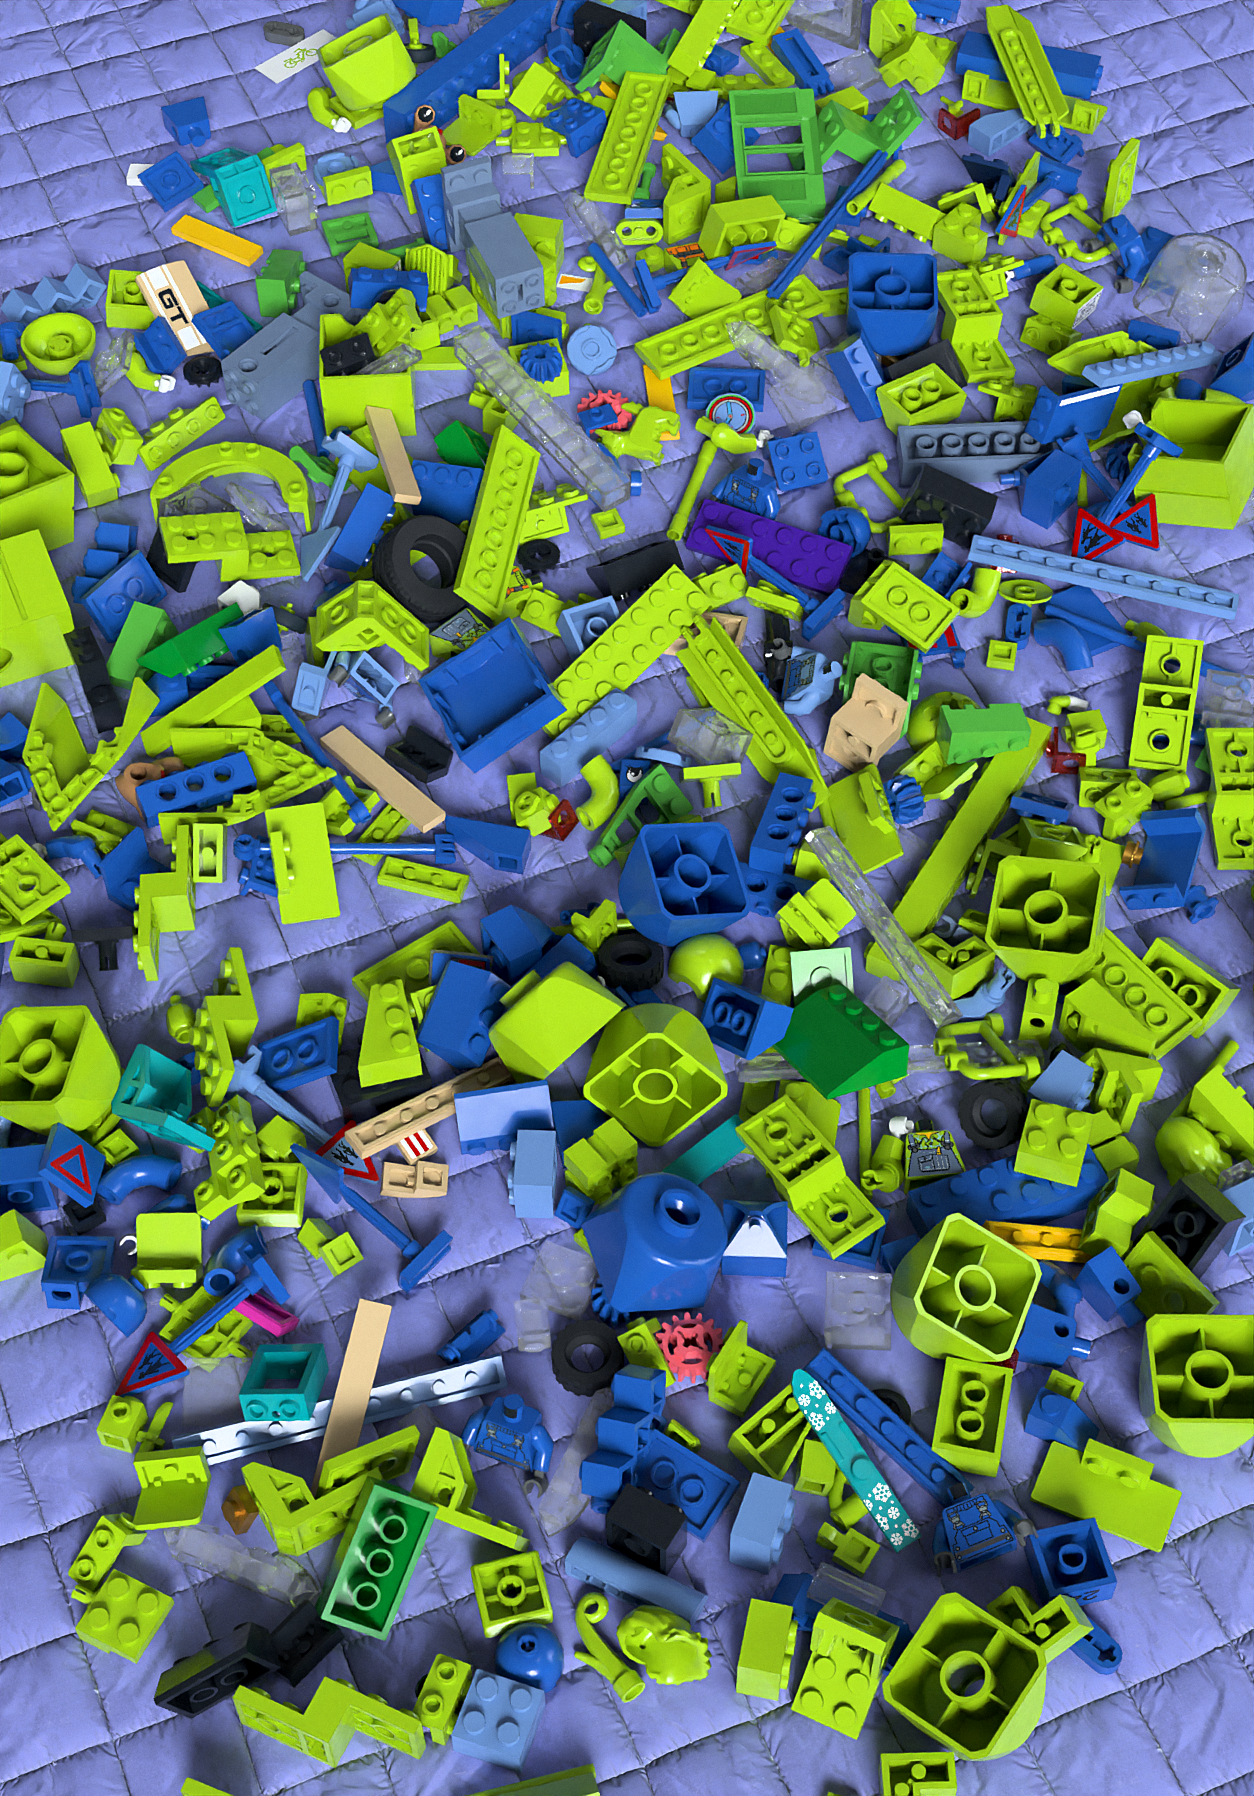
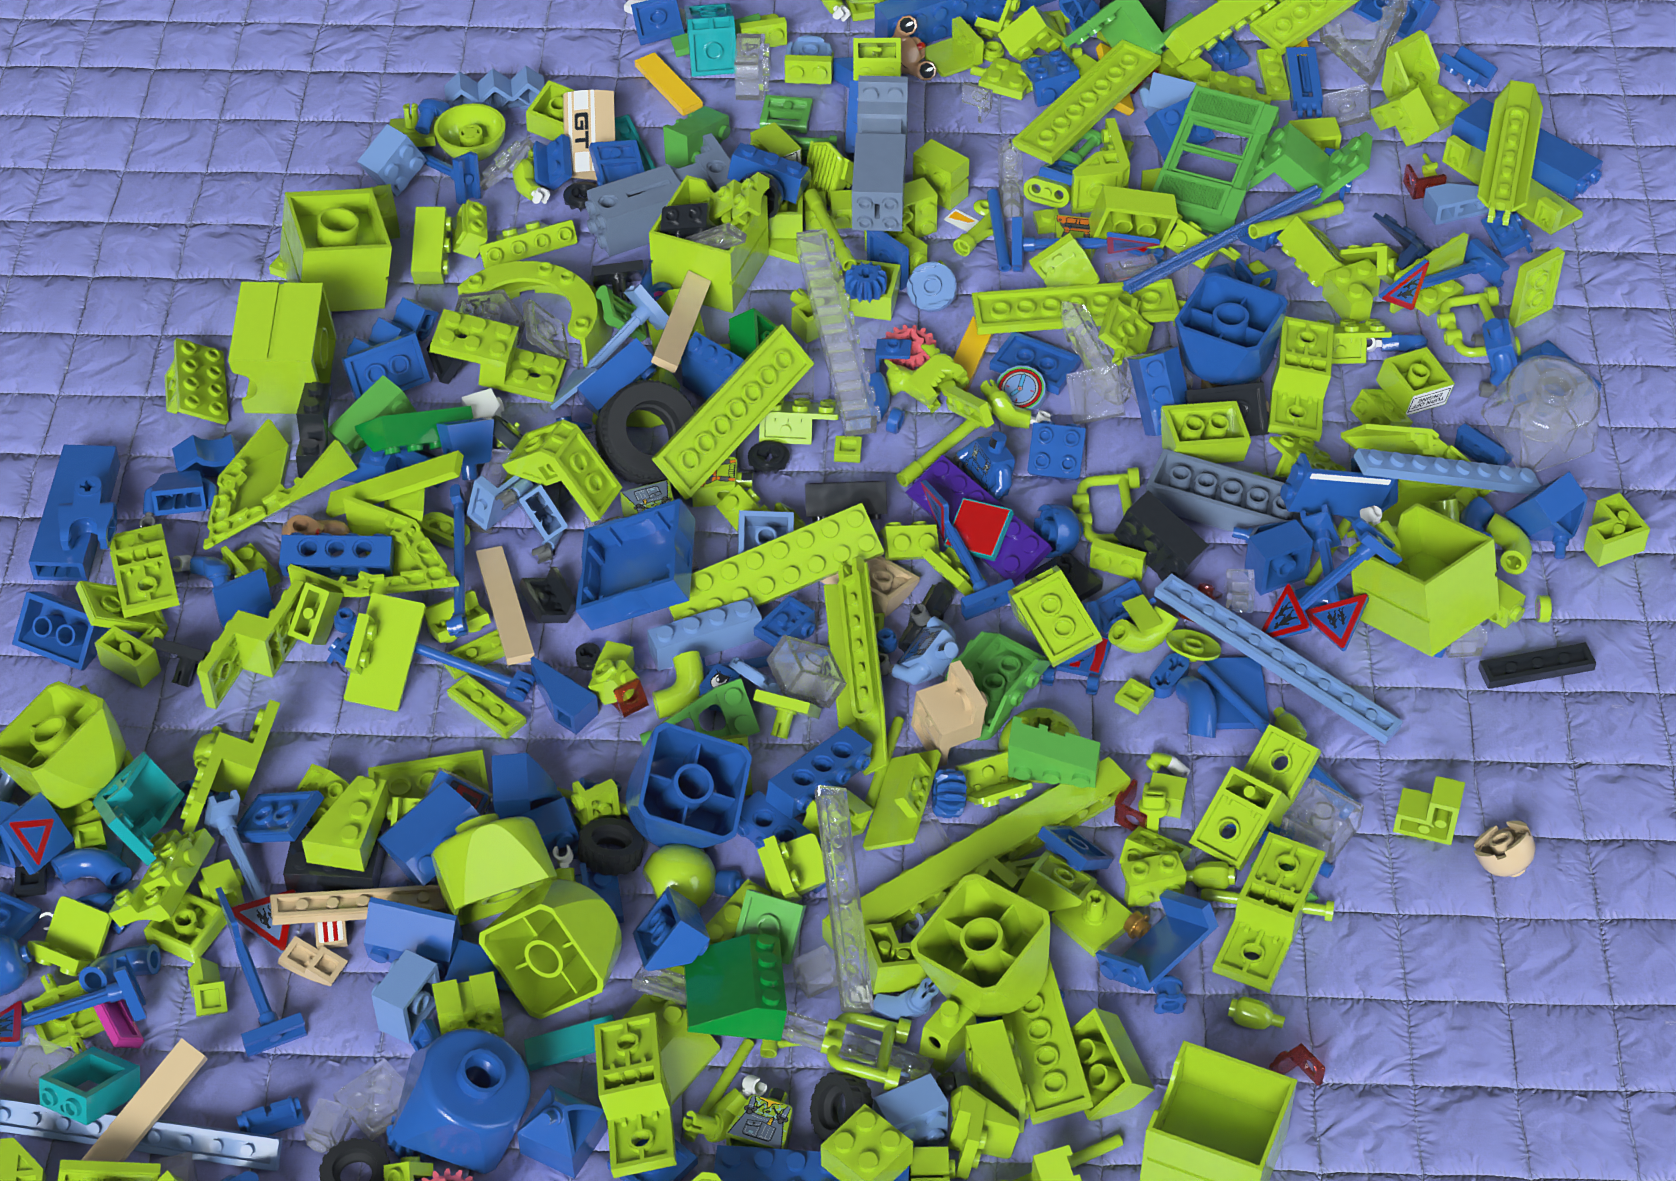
camera: 25 degrees right, 5 degrees down
none -> black bush [575,643,601,671]
none -> black tile [591,260,644,303]
none -> blue bracket [754,595,816,654]
none -> lime piece [804,189,857,271]
none -> lime plate [941,380,994,429]
none -> red tile [944,498,1014,561]
none -> lime sticker [1122,594,1163,632]
none -> clear brick [1224,569,1255,613]

